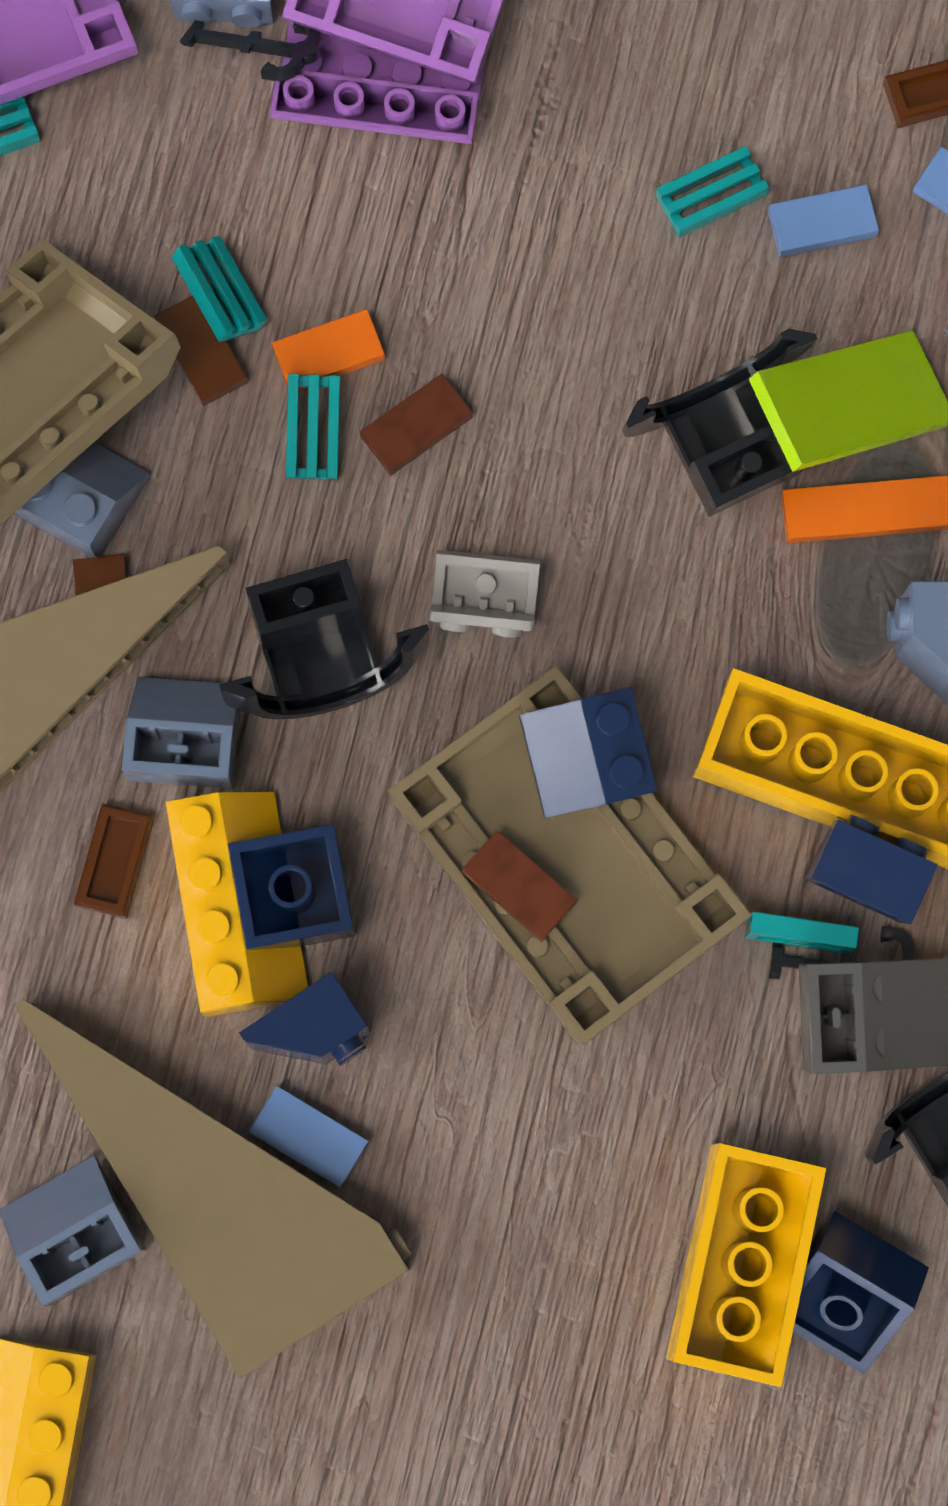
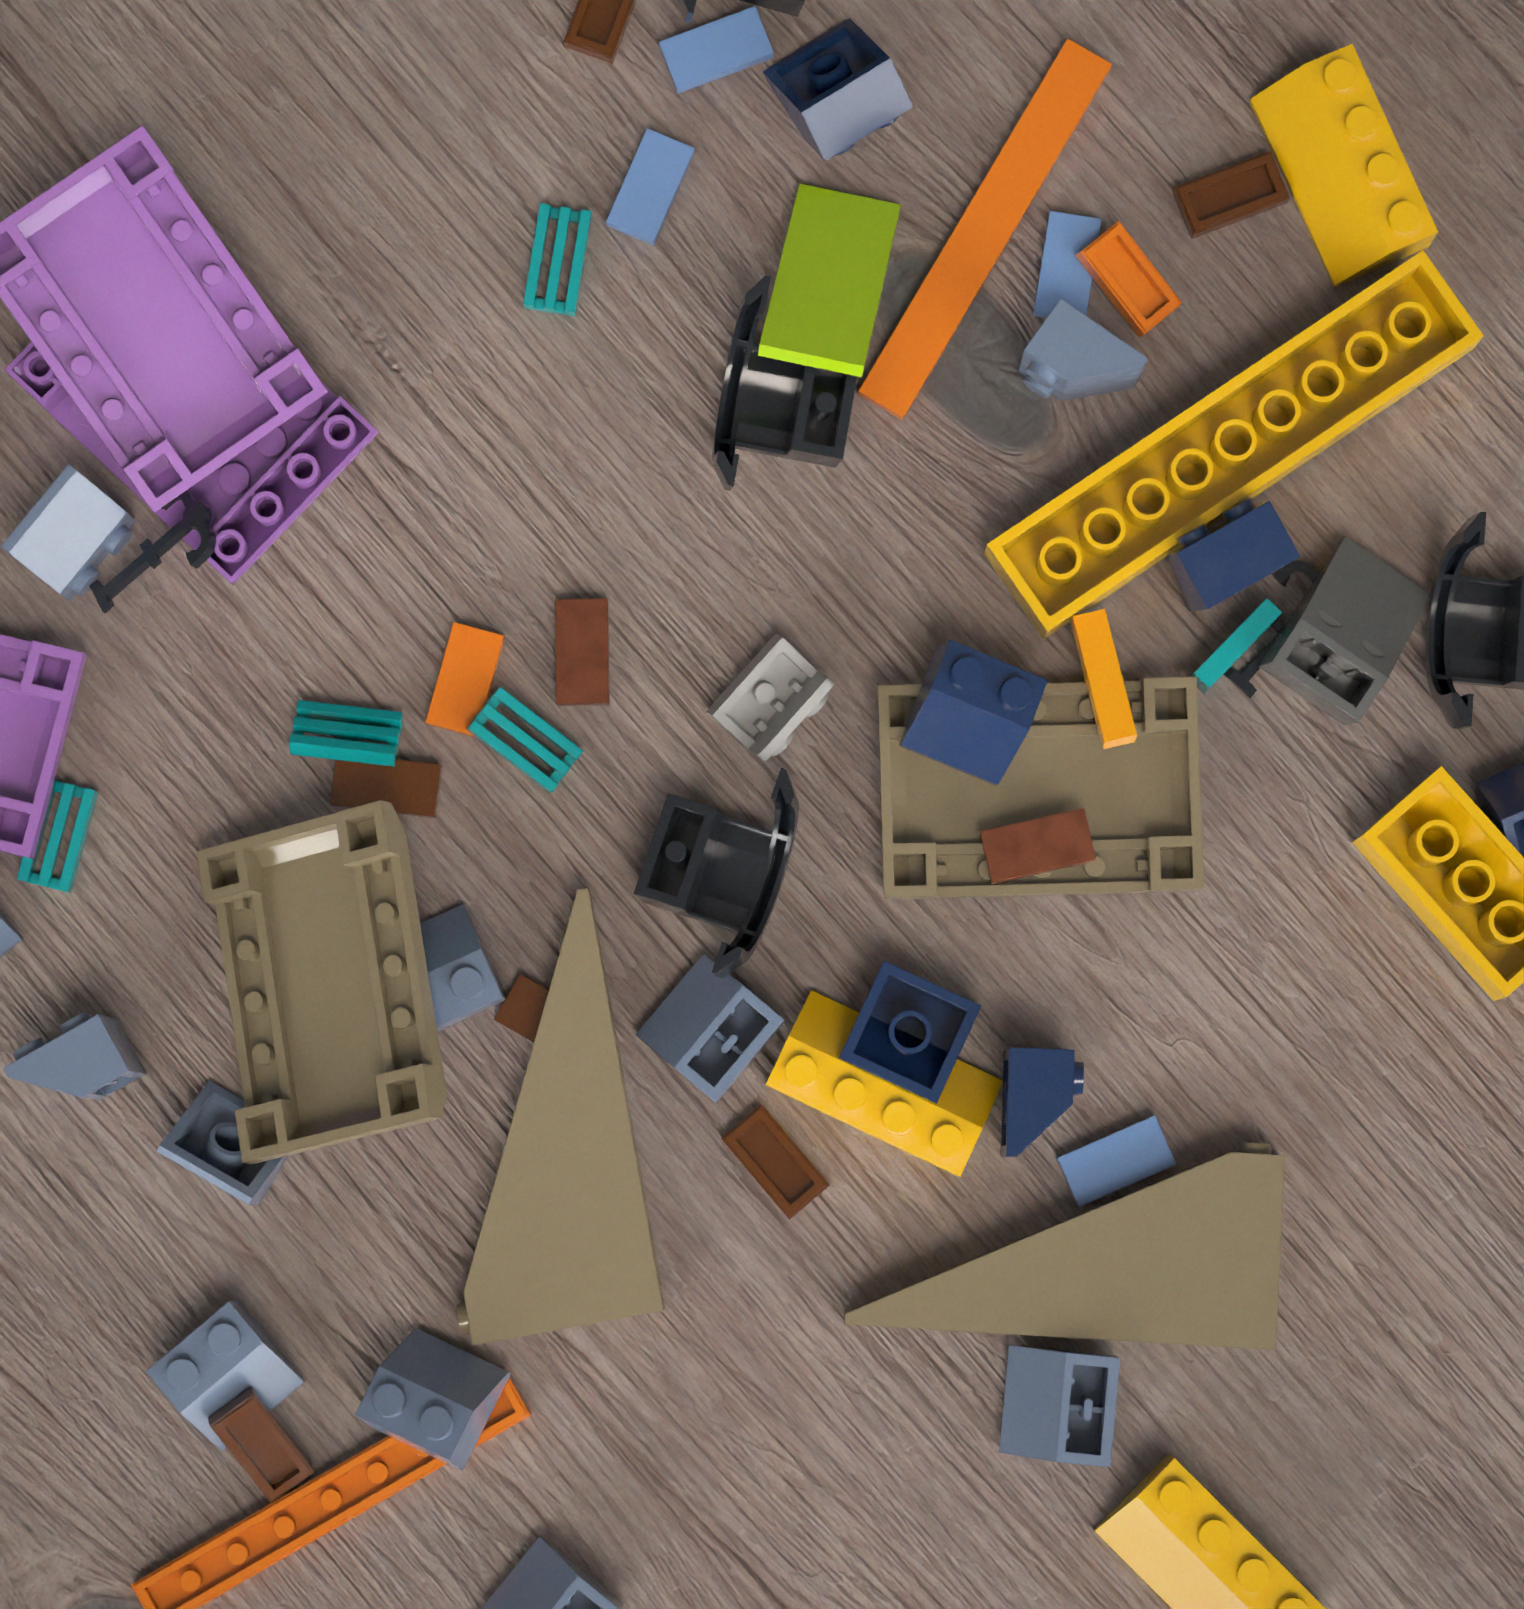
camera: 45 degrees left, 5 degrees up
none -> light orange piece [1071,609,1137,749]

